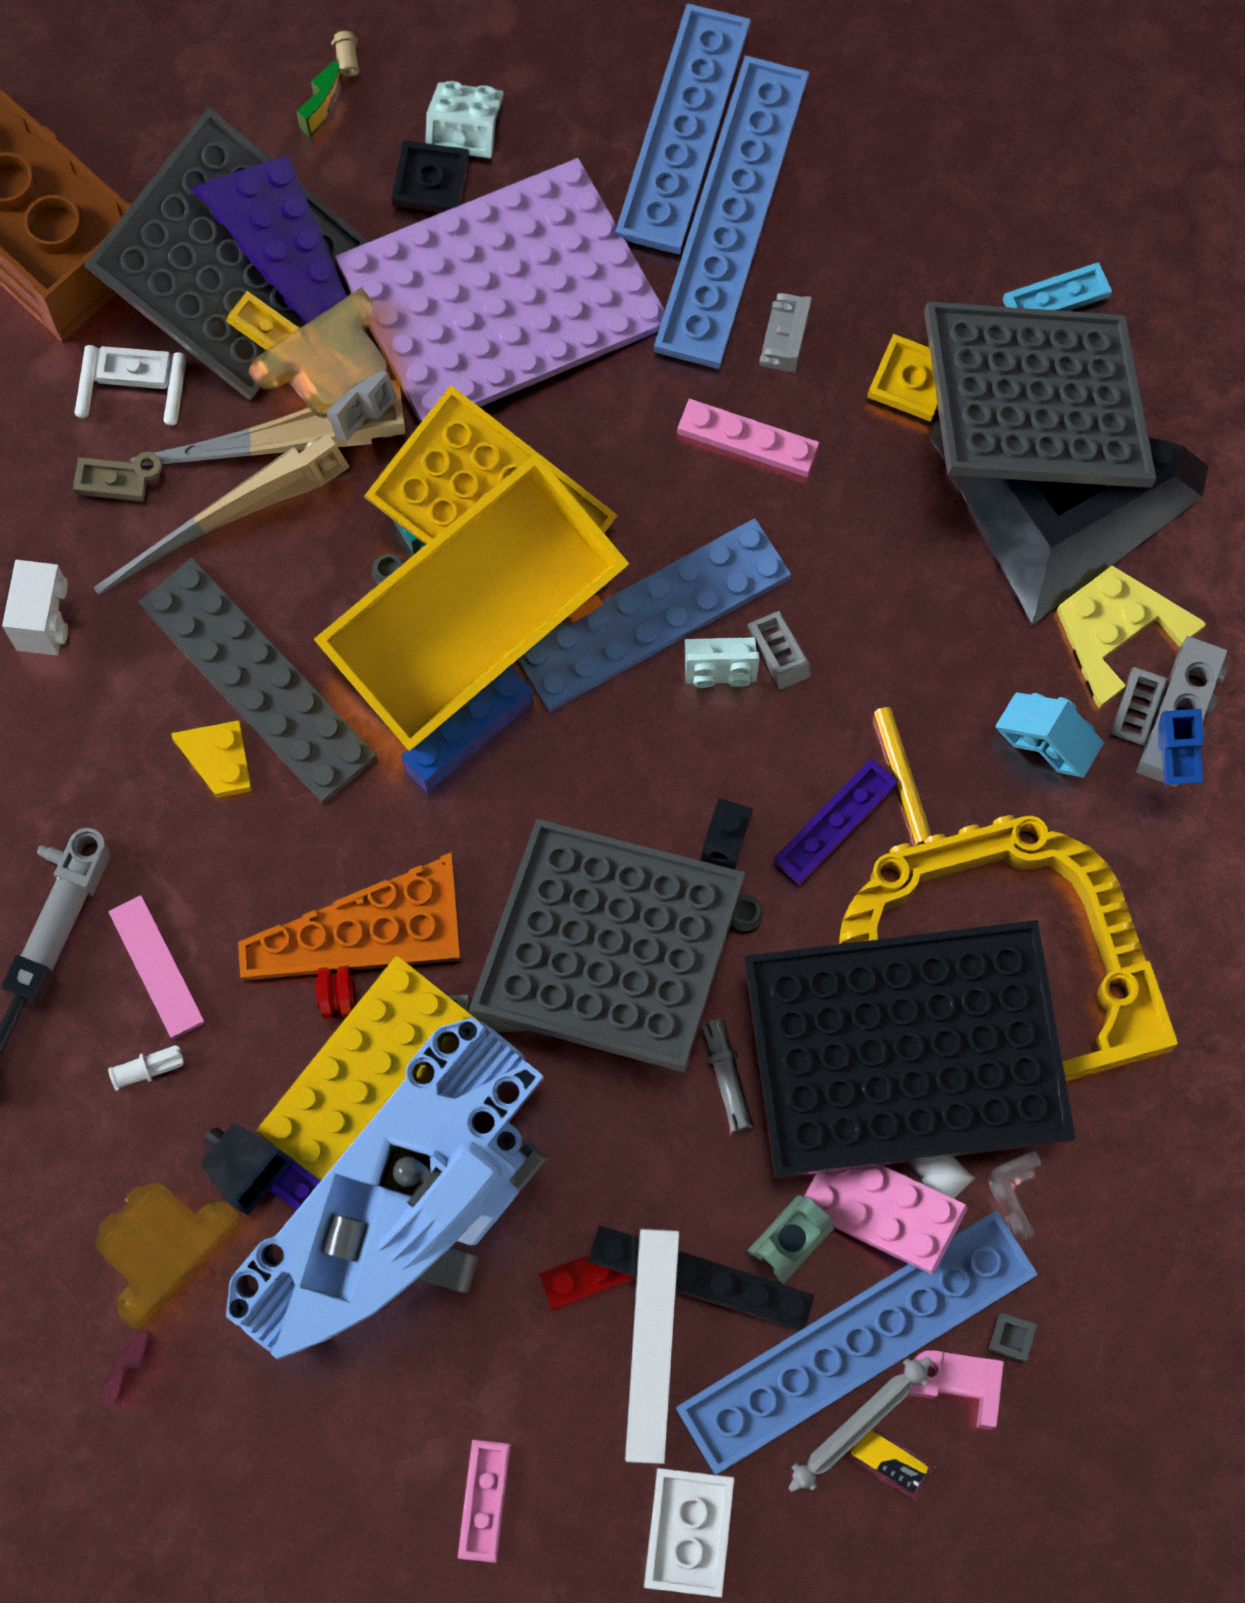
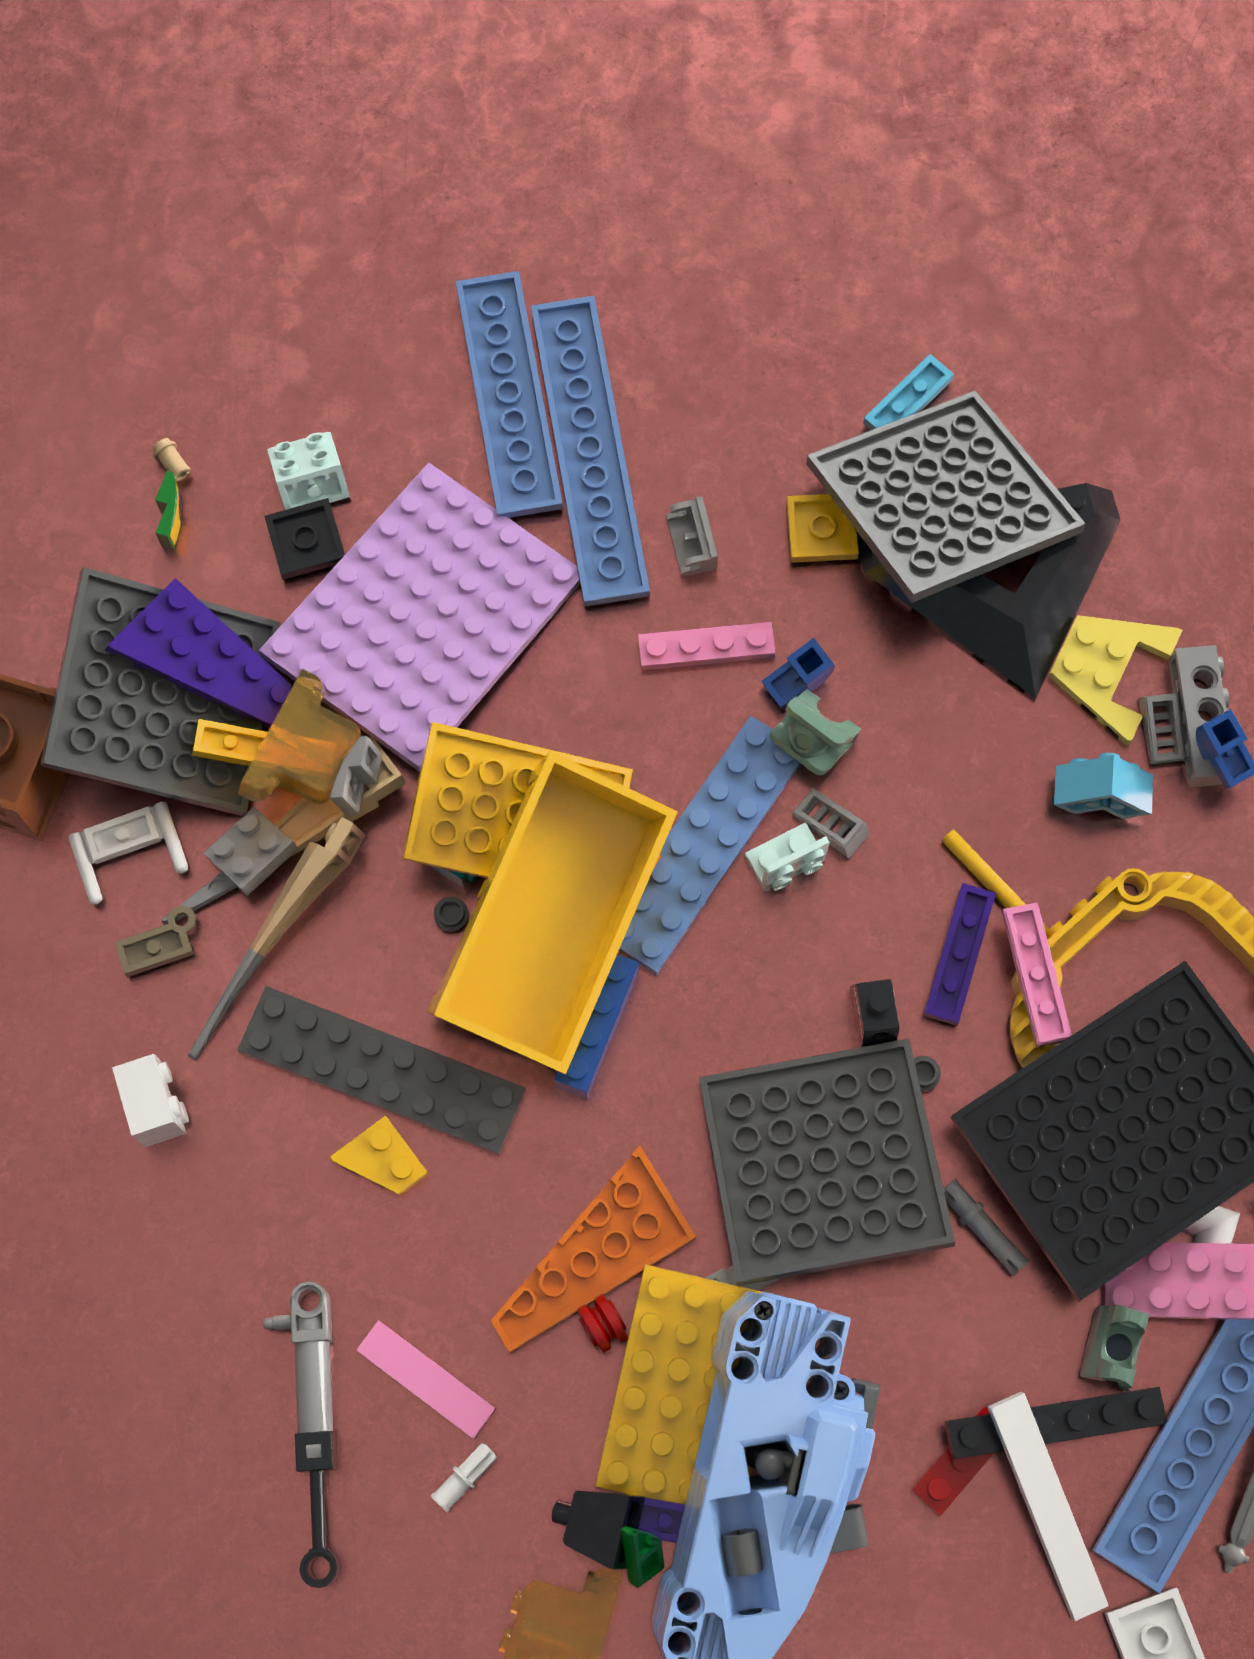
camera: 25 degrees left, 0 degrees up
none -> light grey plate [203,807,298,896]
none -> green tile [621,1526,665,1588]
none -> blue brick [761,638,835,710]
none -> sand green piece [769,689,861,775]
none -> bright pink tile [1002,902,1072,1048]

